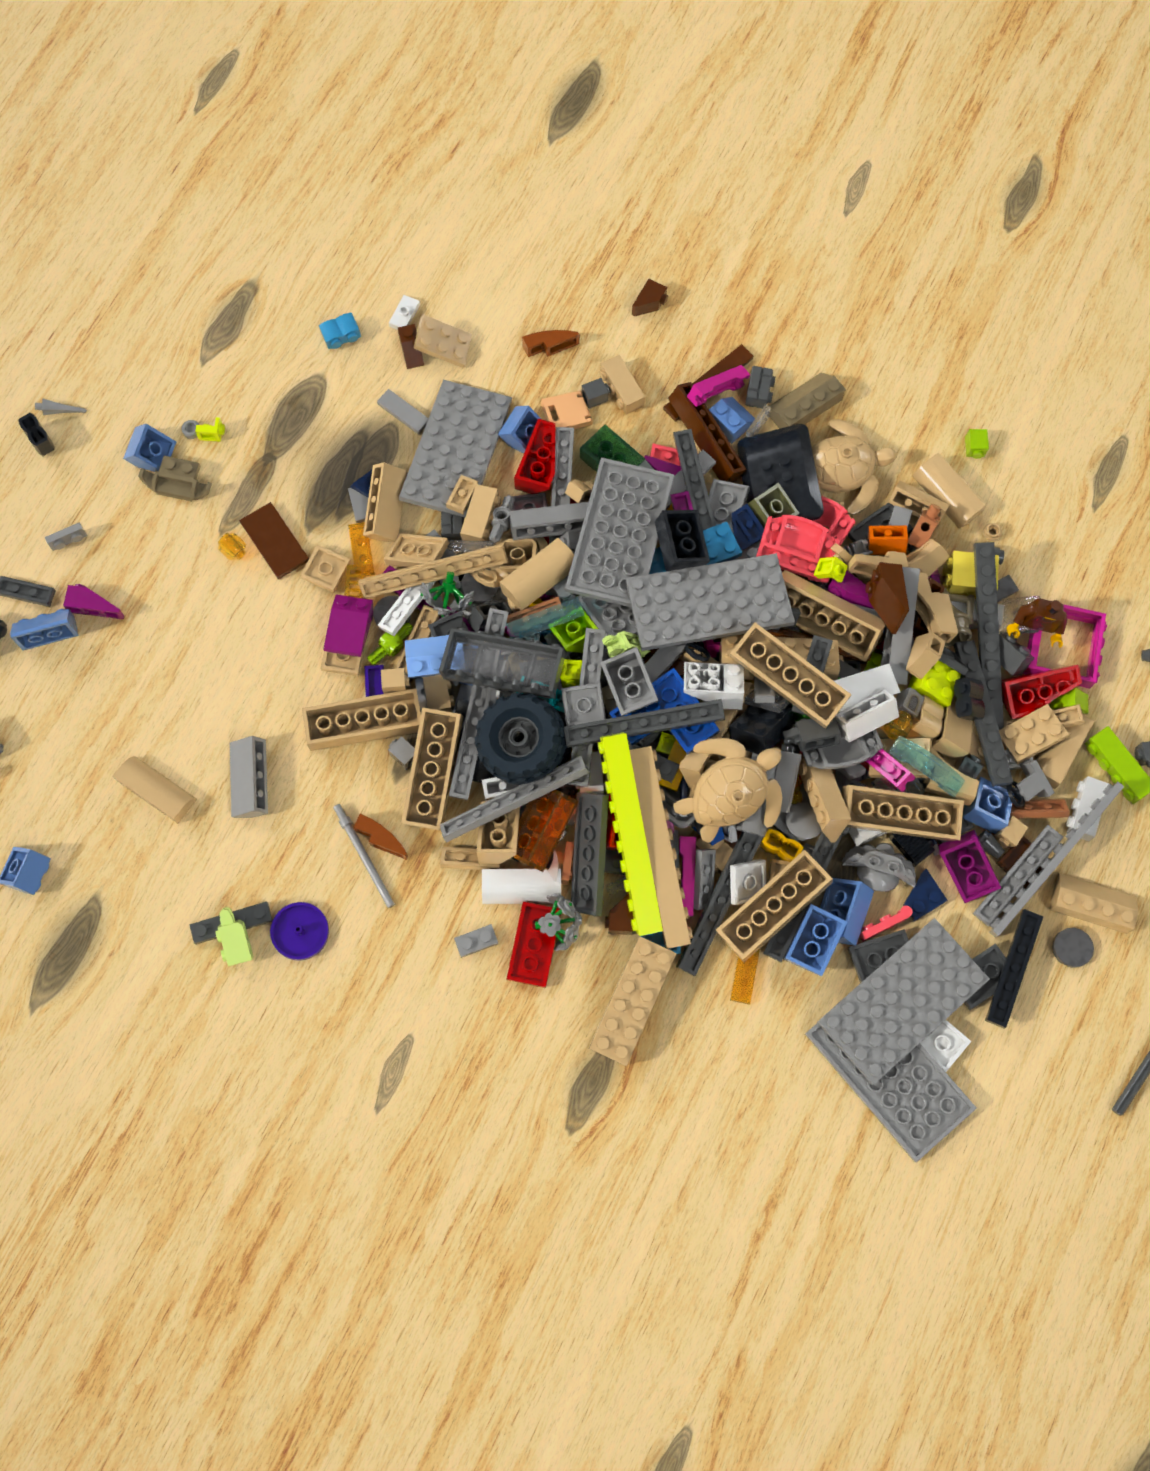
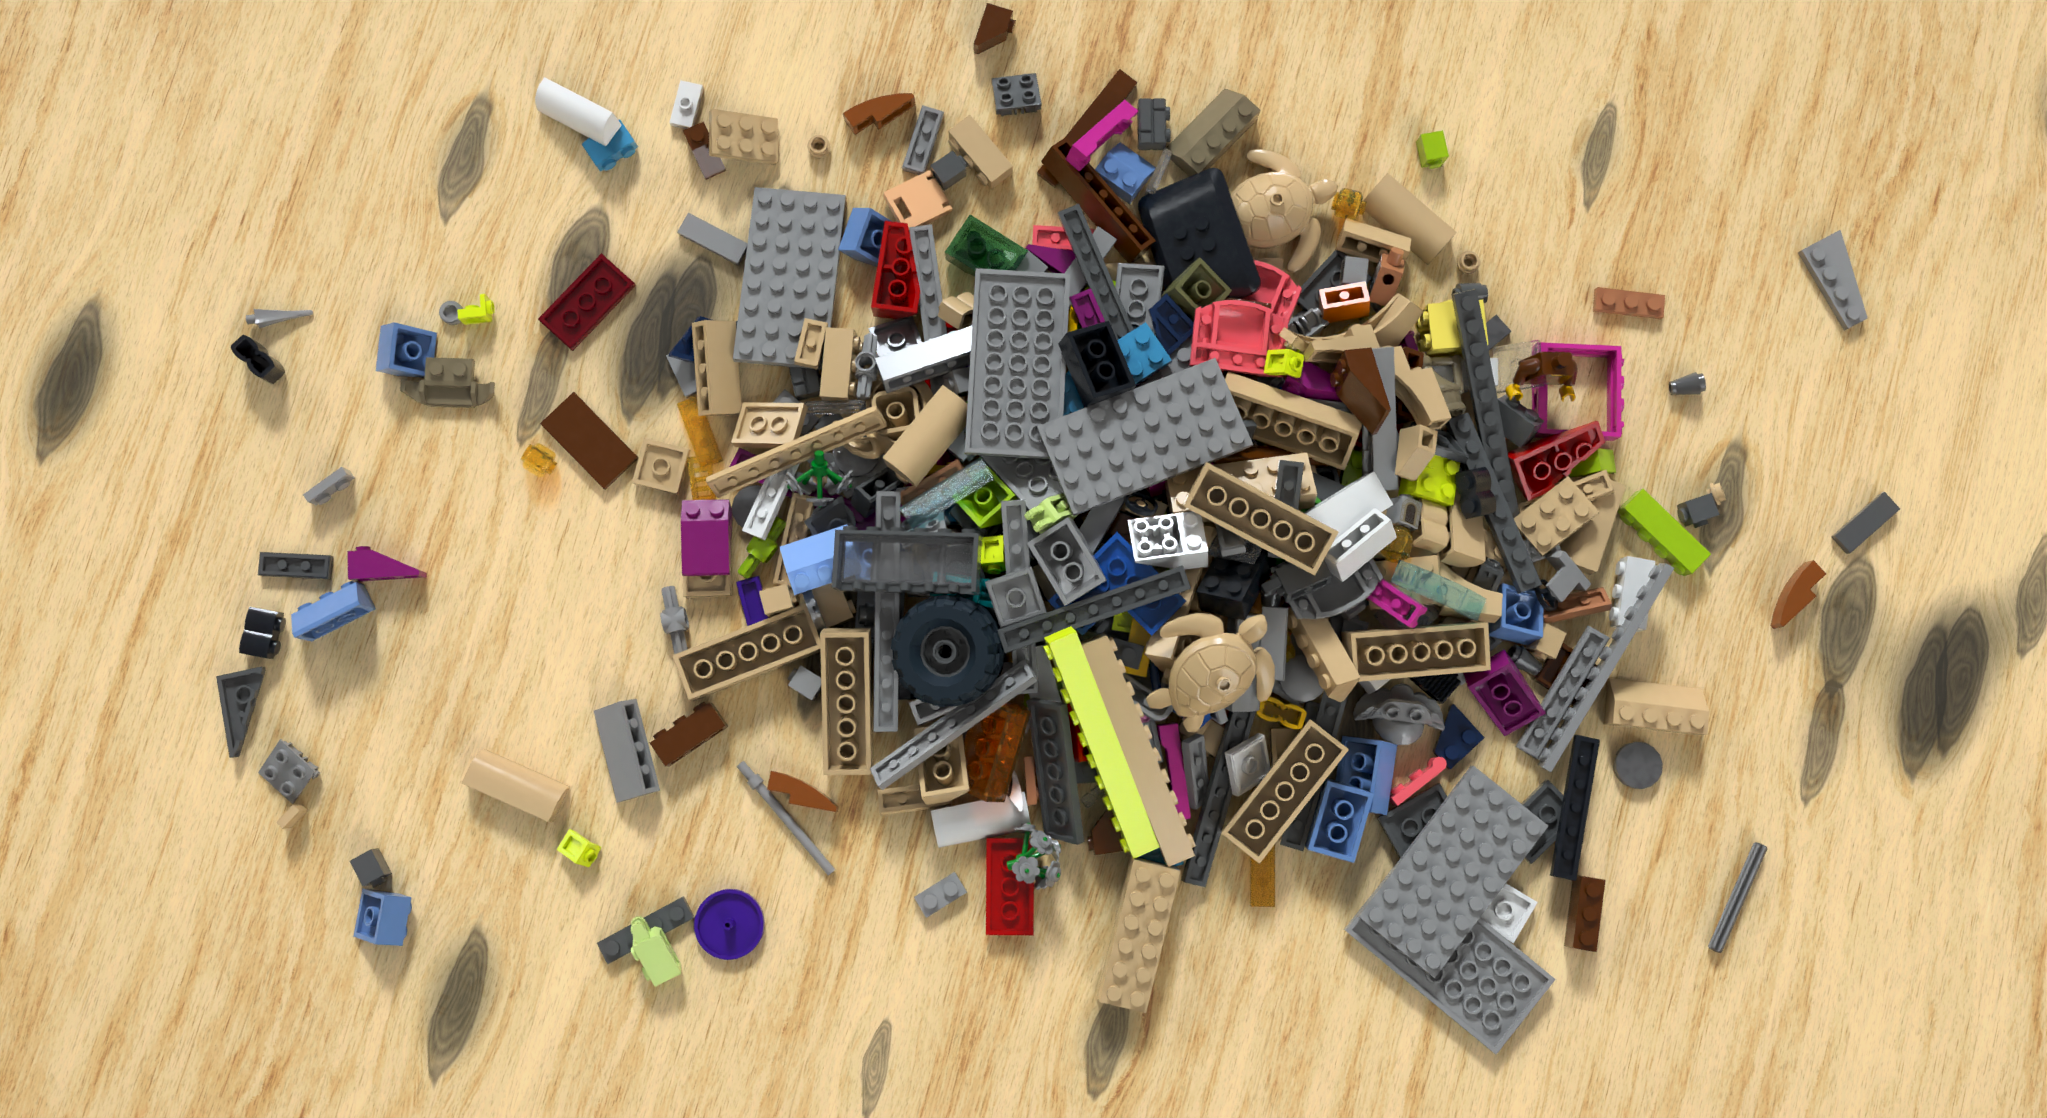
camera: 15 degrees left, 10 degrees up
none -> dark grey brick [350,848,392,888]
none -> white brick [535,77,621,146]
none -> dark red tile [538,253,636,351]
none -> neon yellow bracket [557,829,601,867]
none -> reddish brown brick [650,702,728,767]
none -> light grey axle [660,586,689,654]
none -> tan plate [807,135,830,158]
none -> light grey tile [902,105,944,175]
none -> dark grey hinge [991,73,1042,117]
none -> clear yellow head [1331,188,1367,220]
none -> reddish brown brick [1564,875,1606,952]
none -> nougat plate [1593,287,1665,319]

